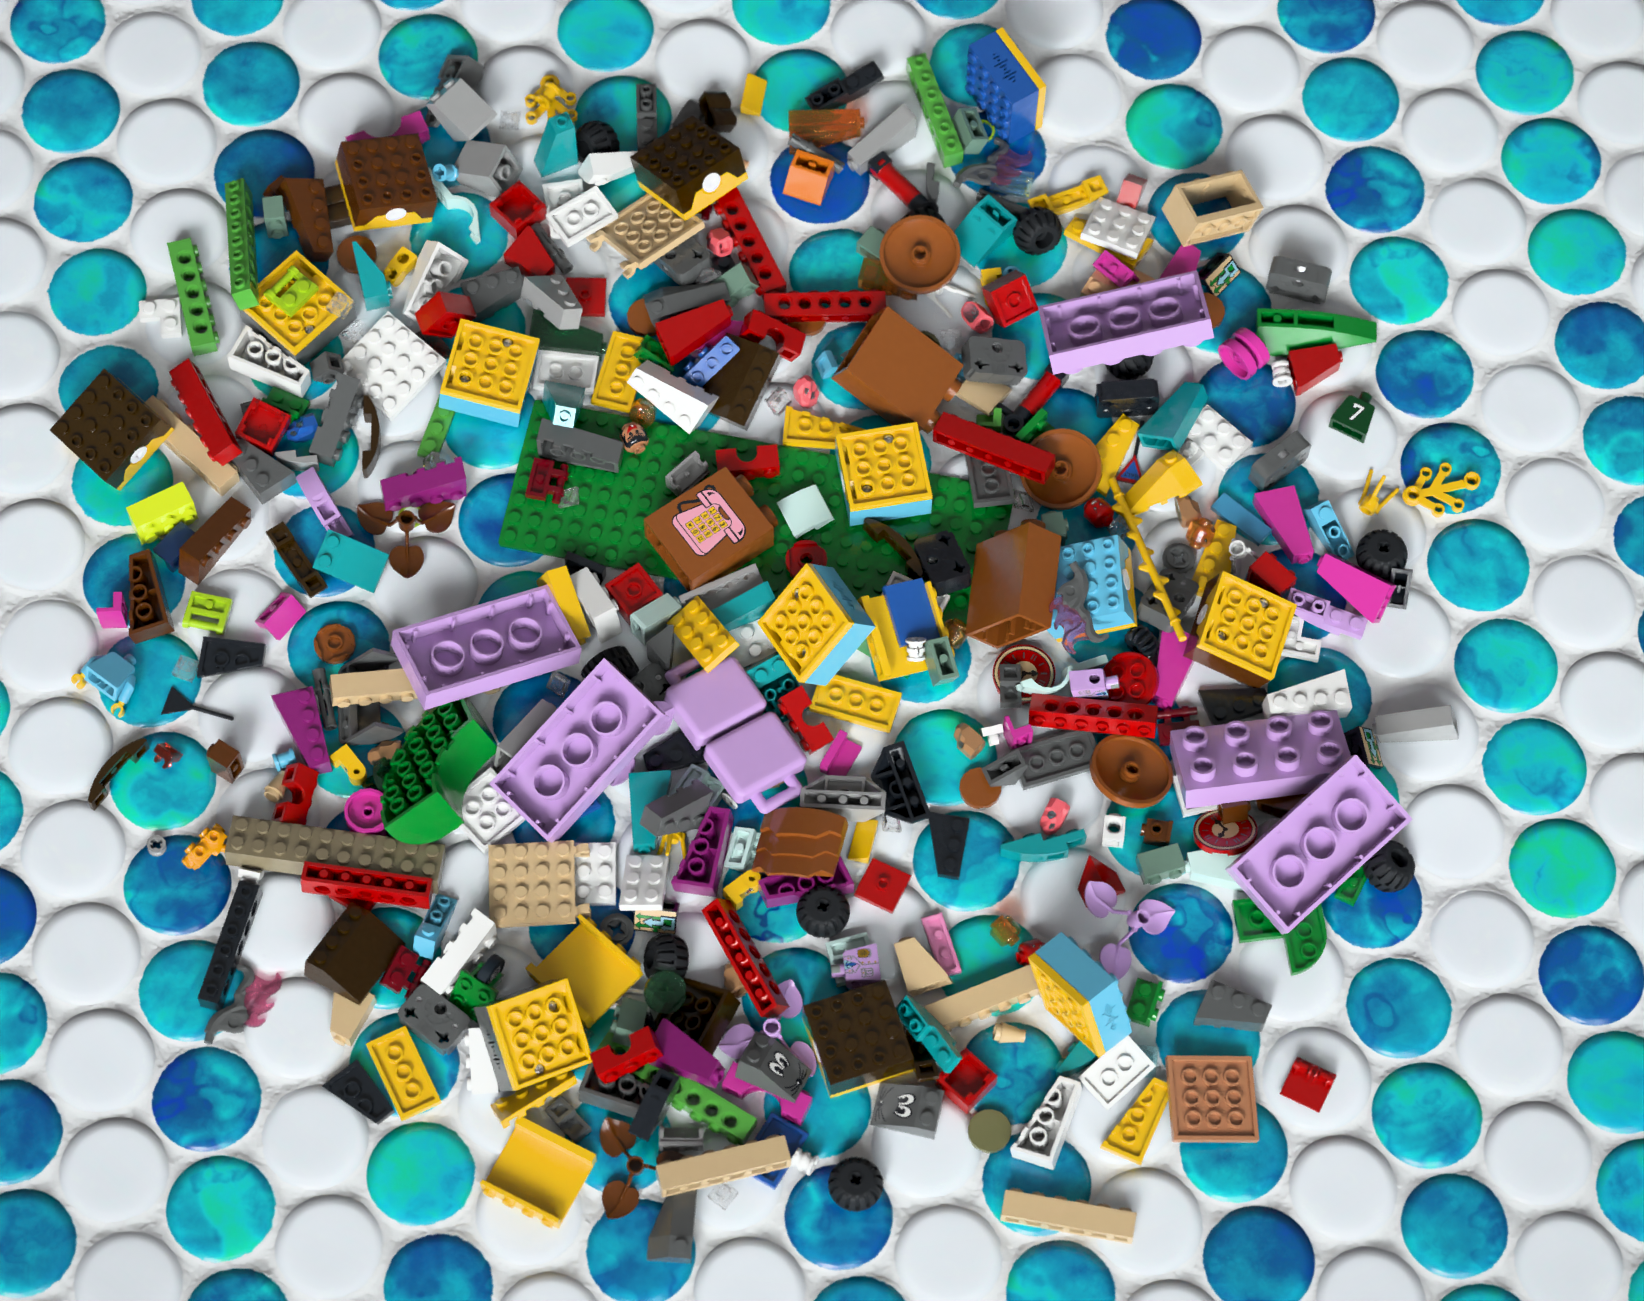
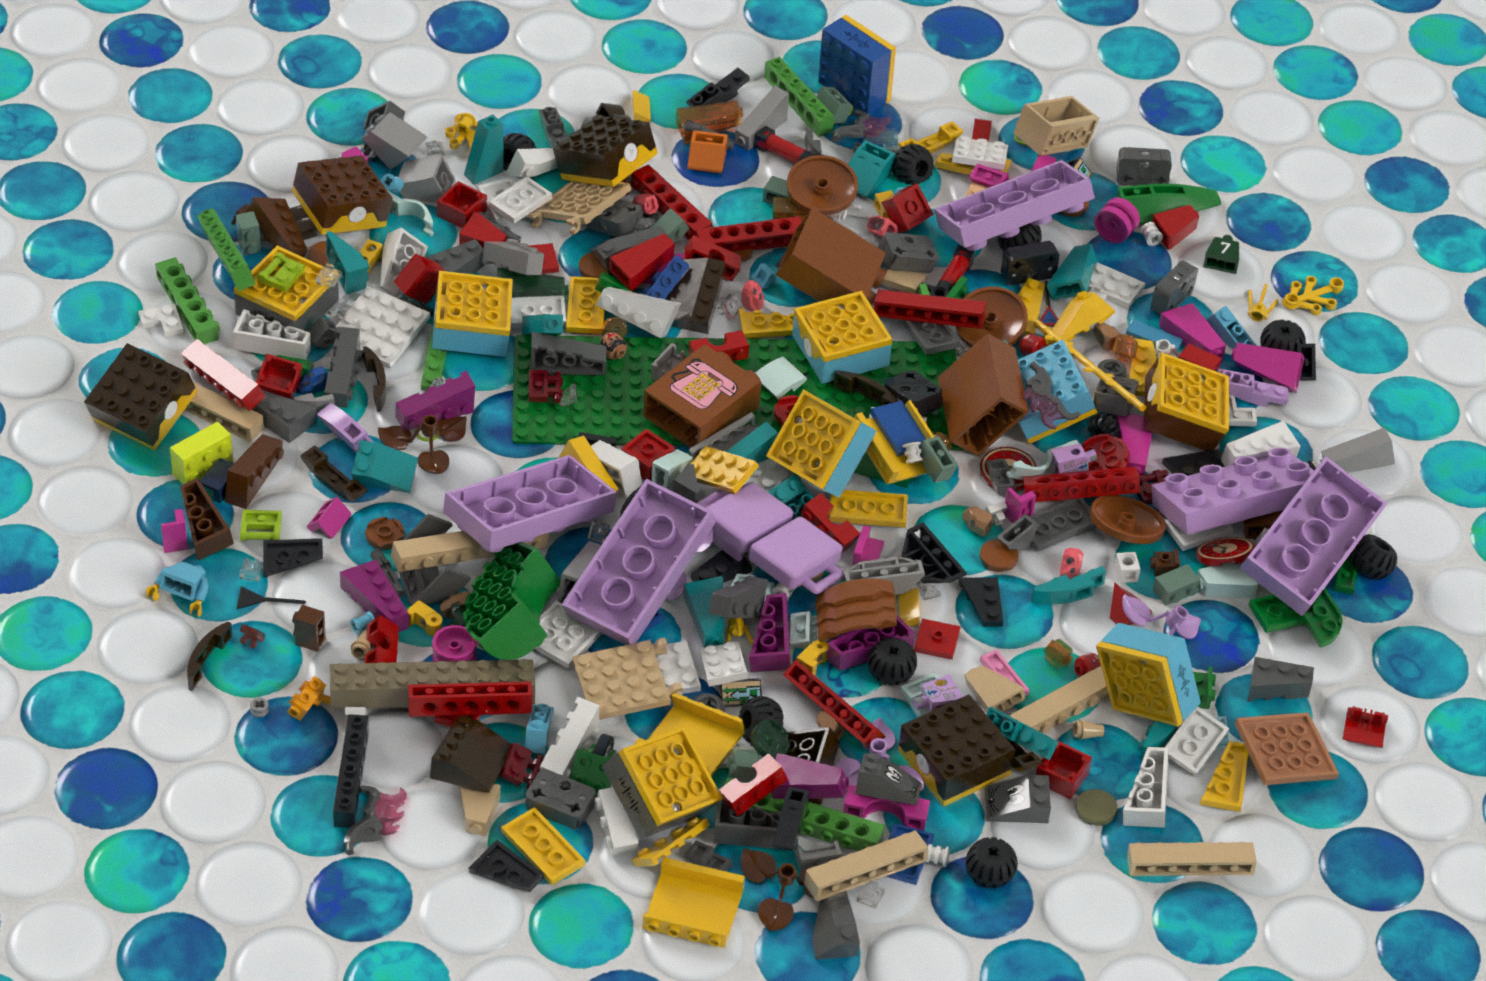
camera: 15 degrees left, 20 degrees down
reddish brown brick [1217,801,1251,825] -> none

